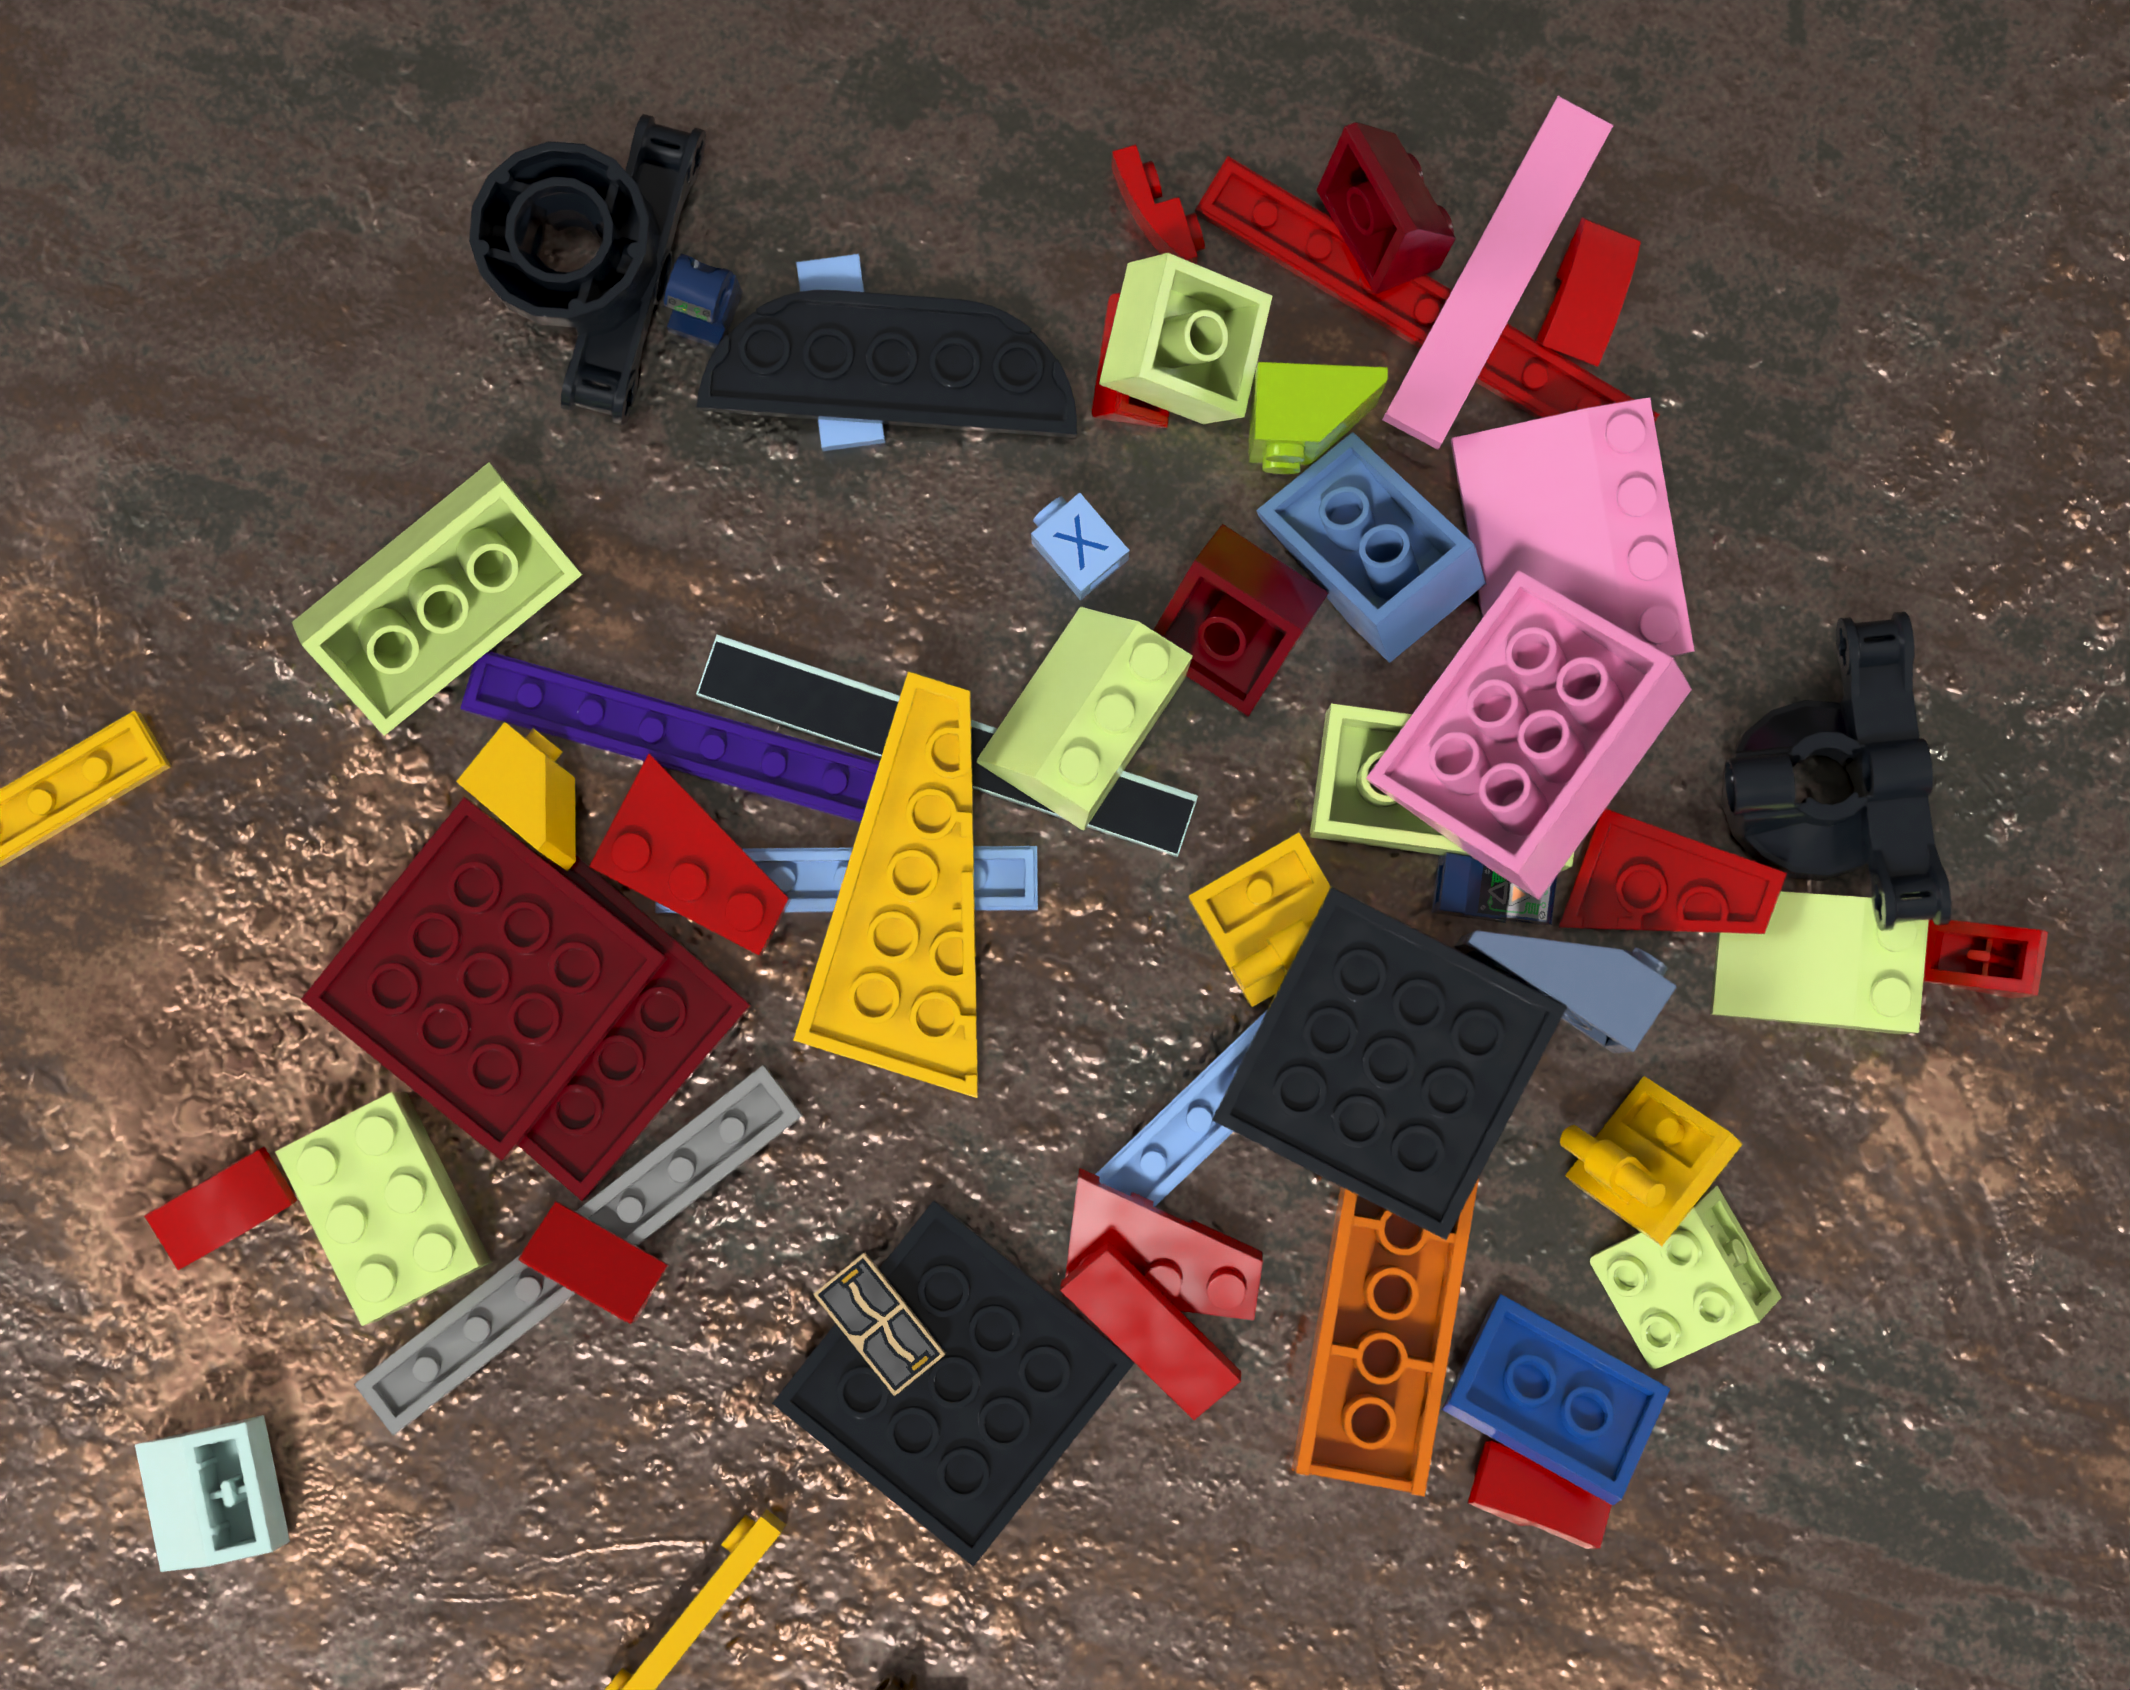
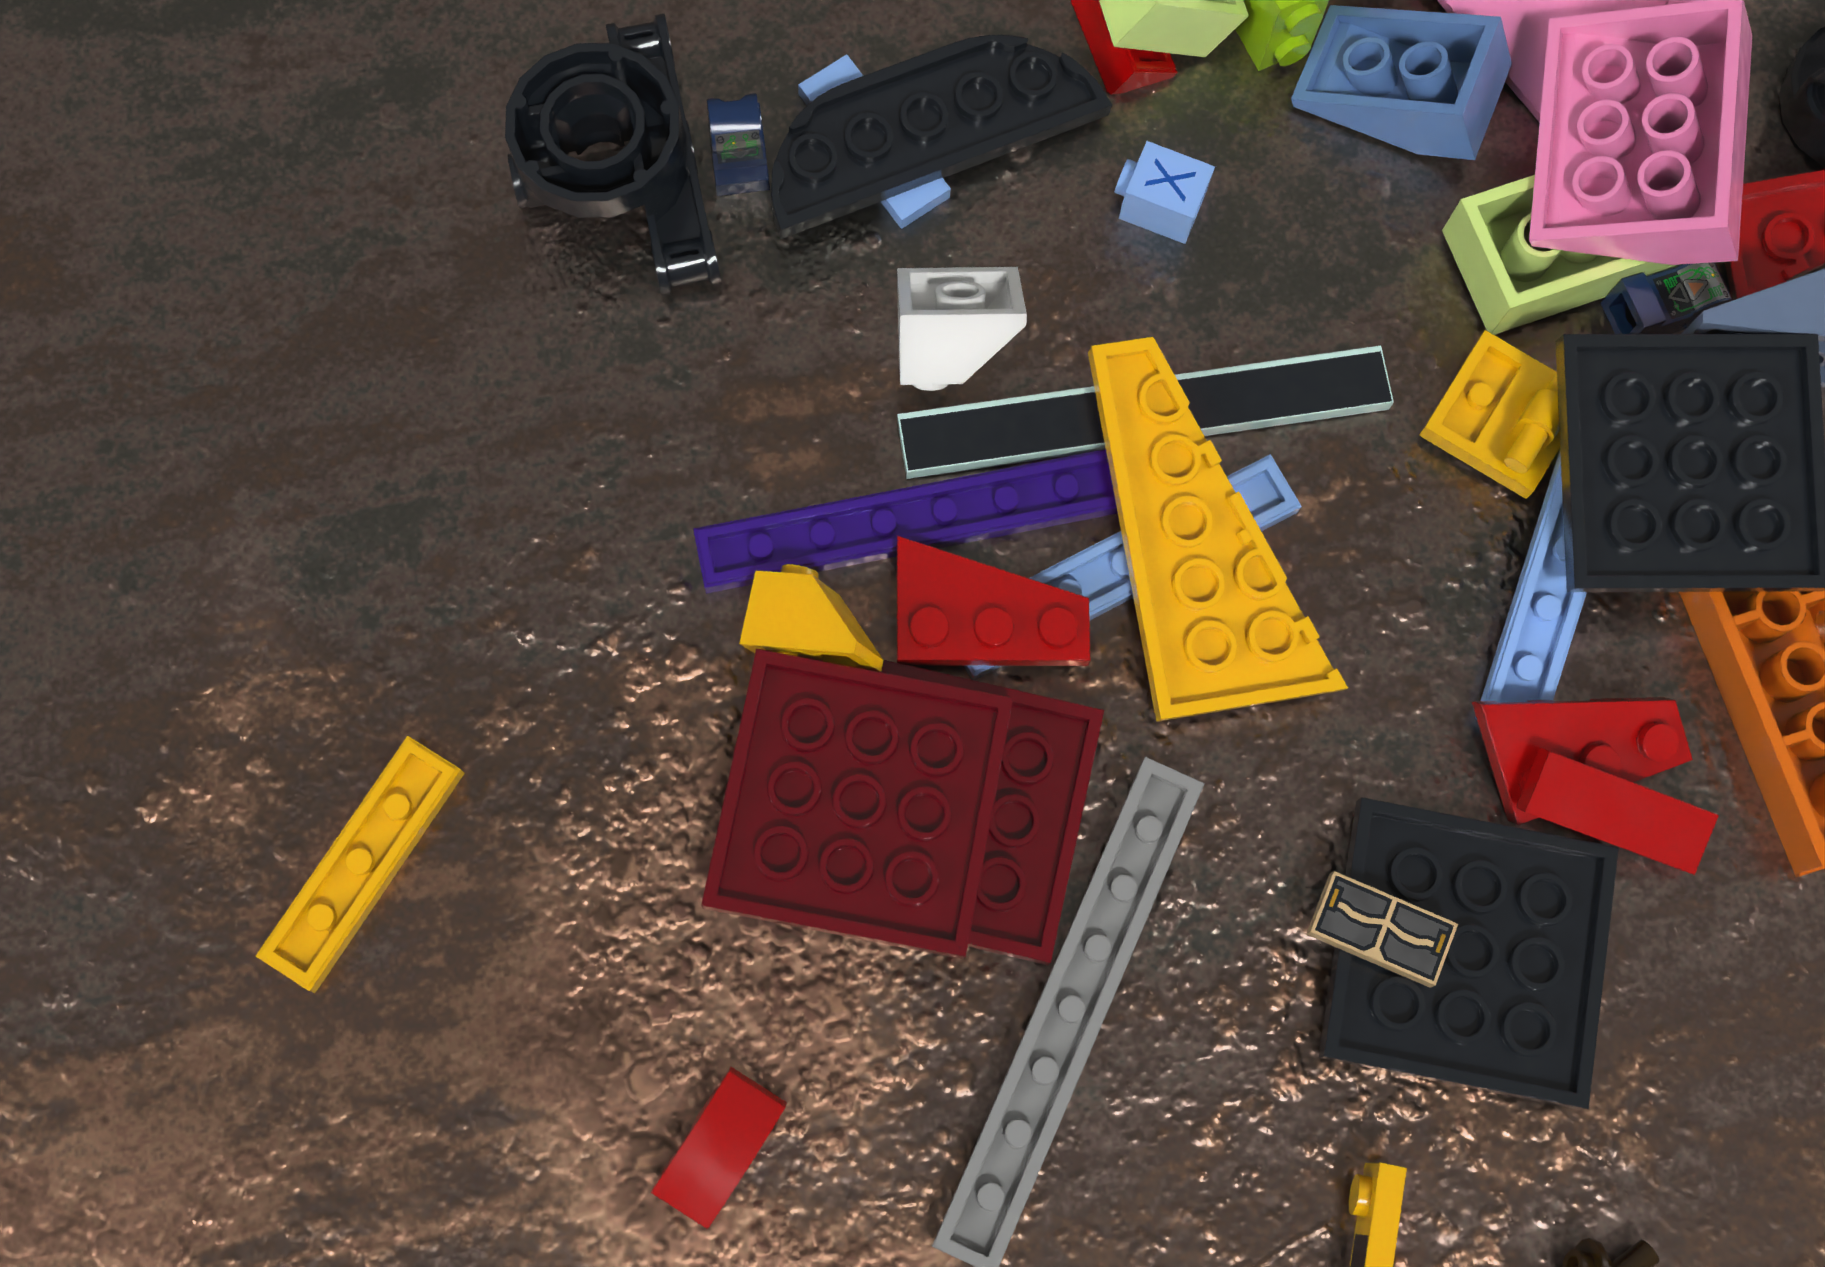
camera: 35 degrees left, 10 degrees down
yellowish green brick [275,1092,492,1326] -> none
yellowish green slope [292,462,582,736] -> none
red slope [518,1201,668,1324] -> none
yellowish green slope [976,607,1193,831] -> none
dark red slope [1153,523,1329,717] -> none
none -> white slope [897,267,1027,391]

